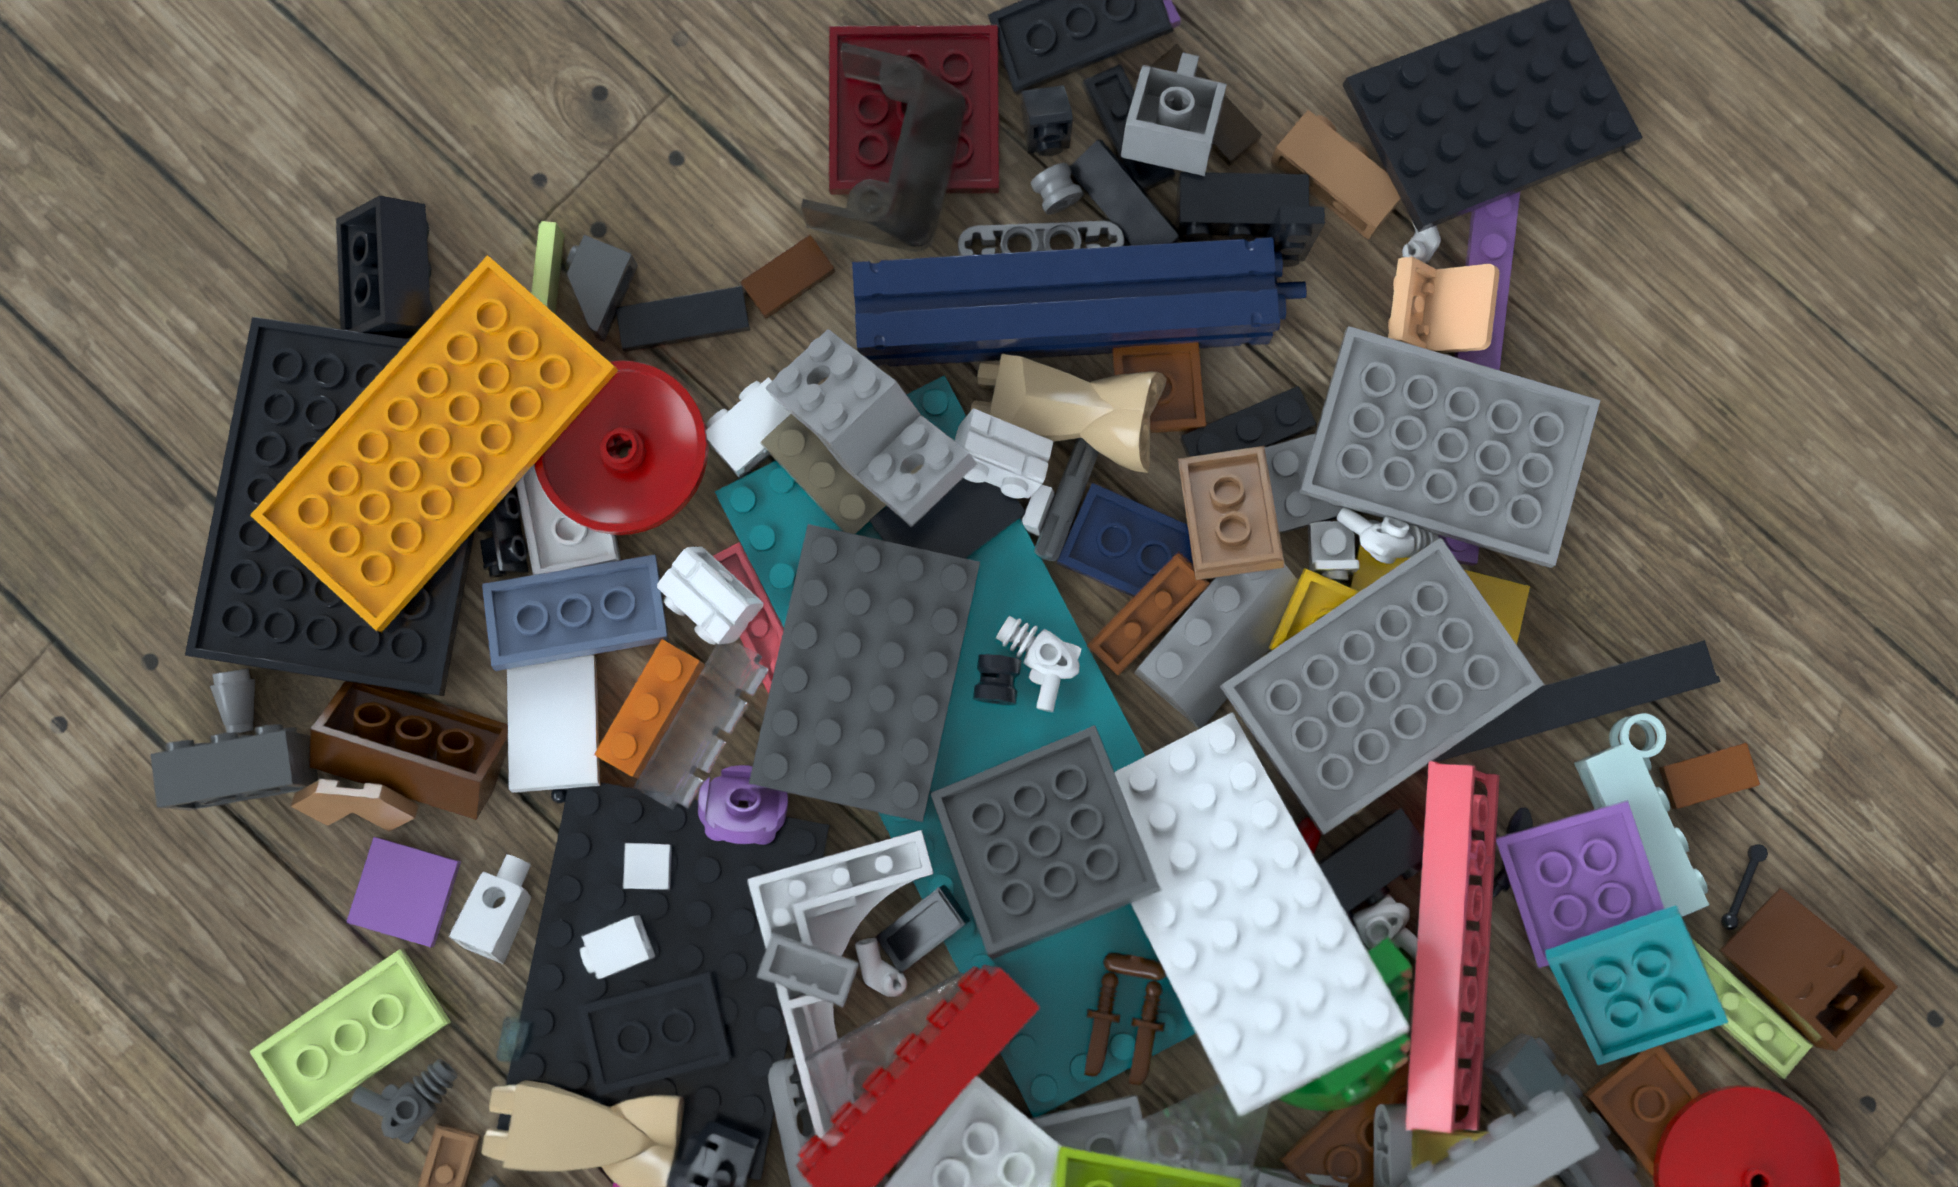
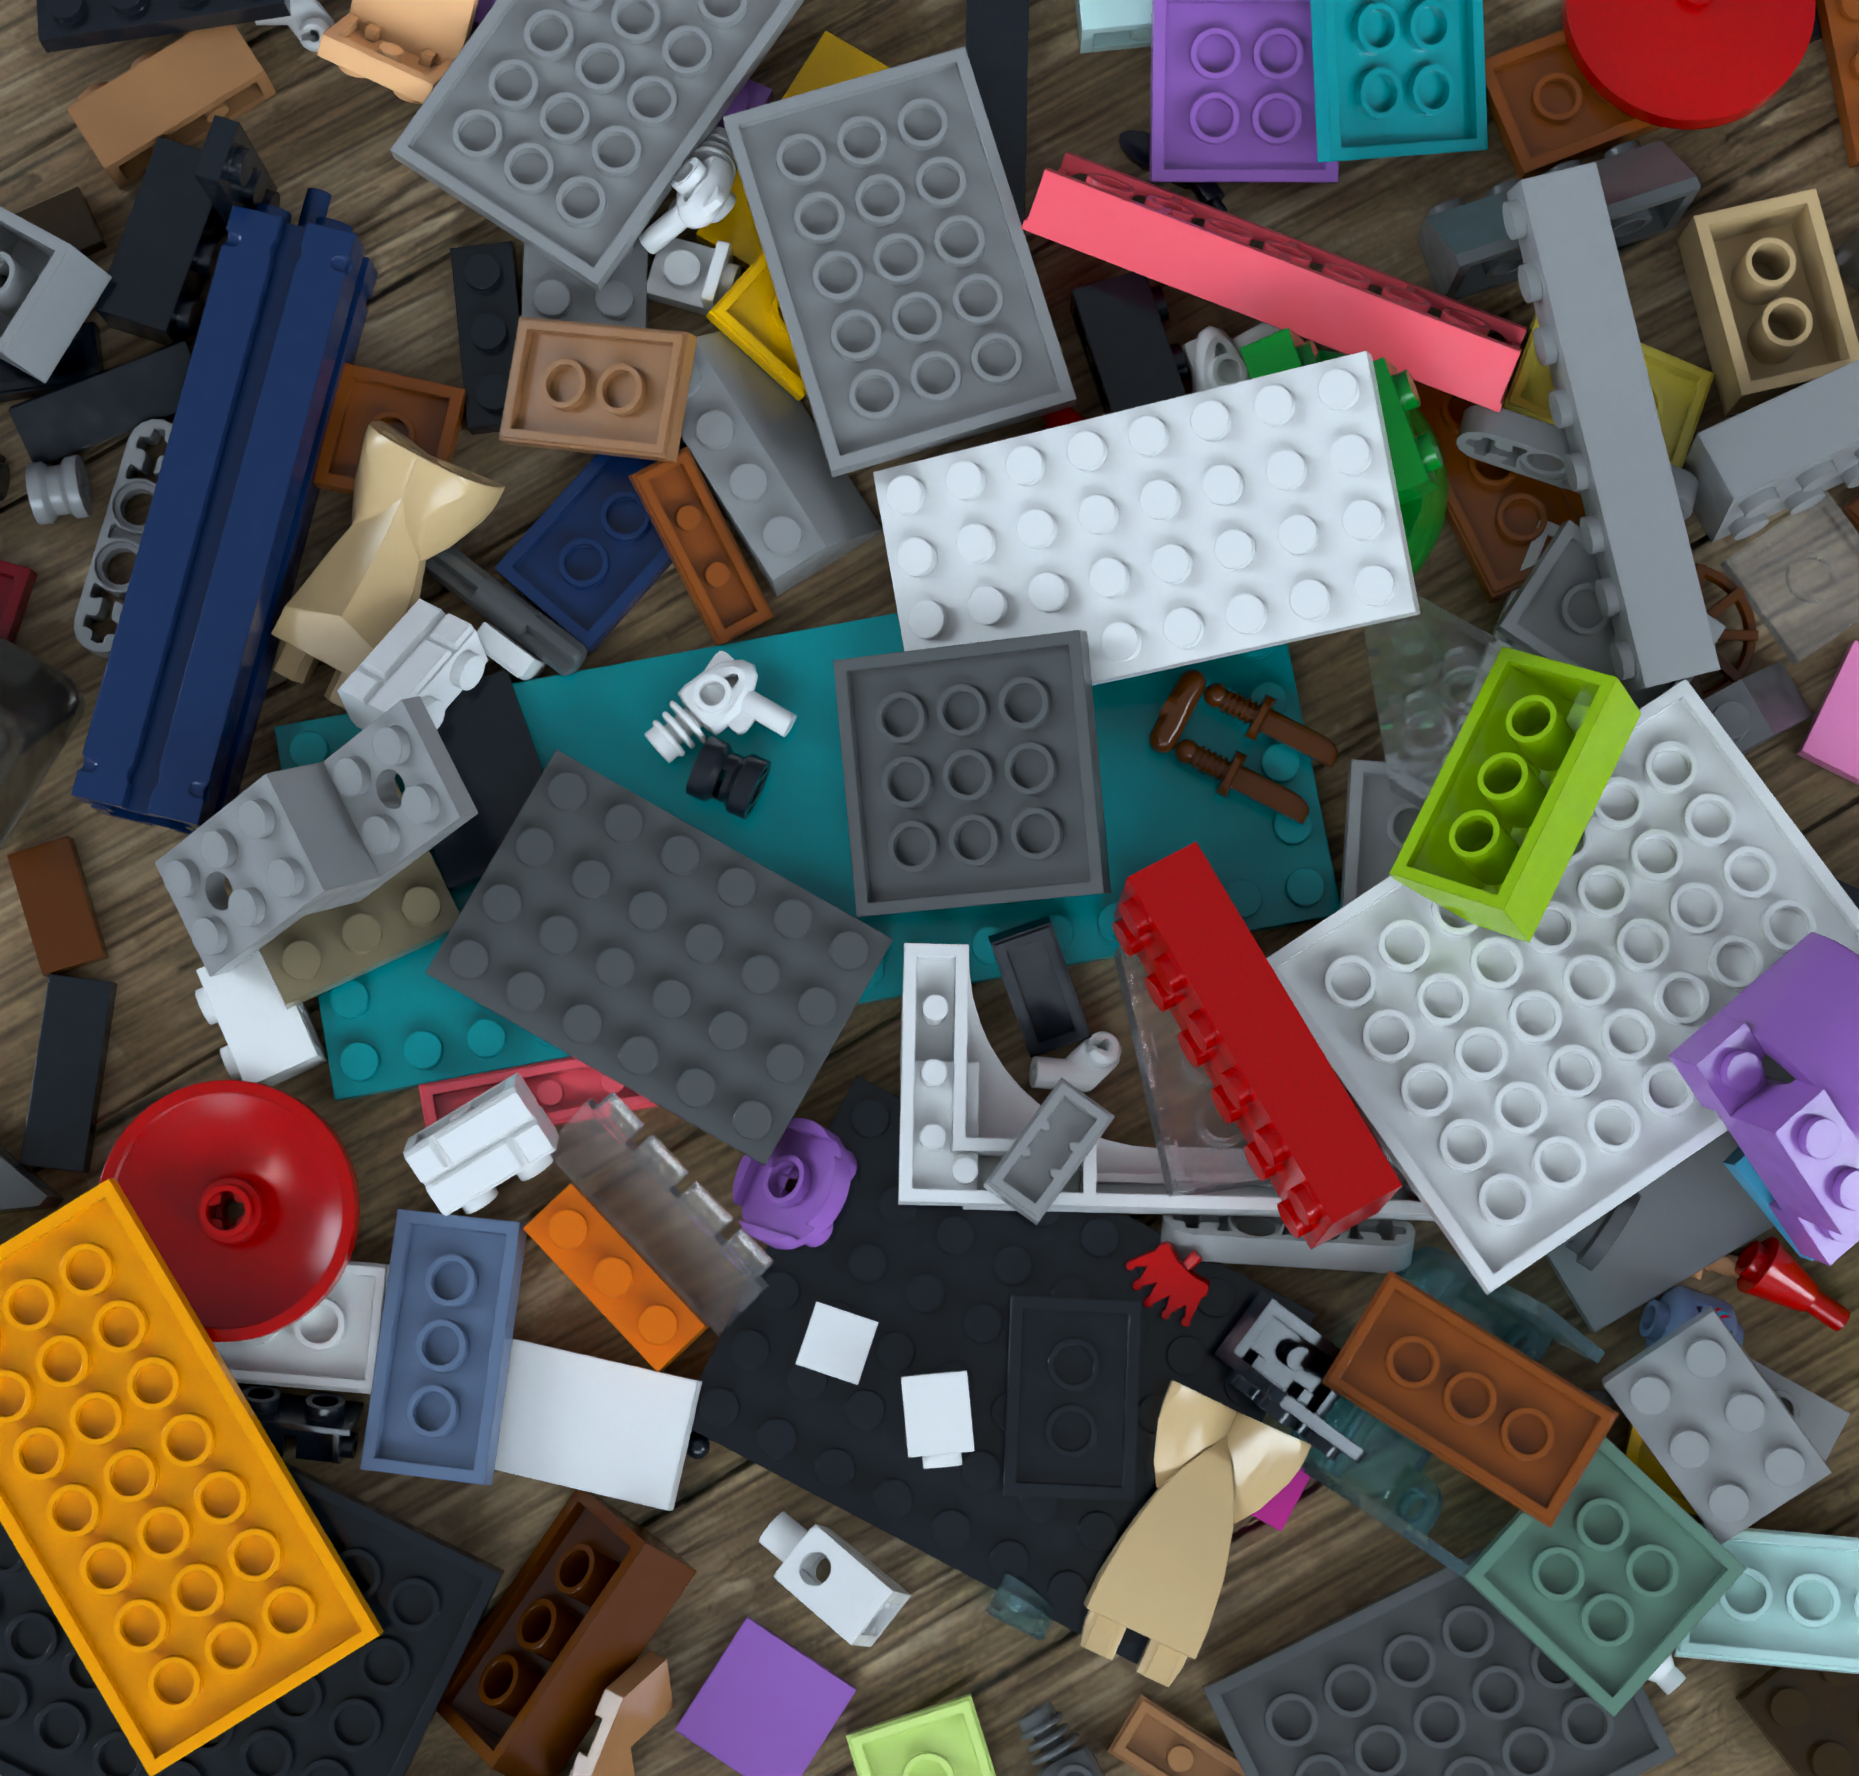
camera: 70 degrees left, 0 degrees up
none -> red piece [1126,1241,1210,1327]

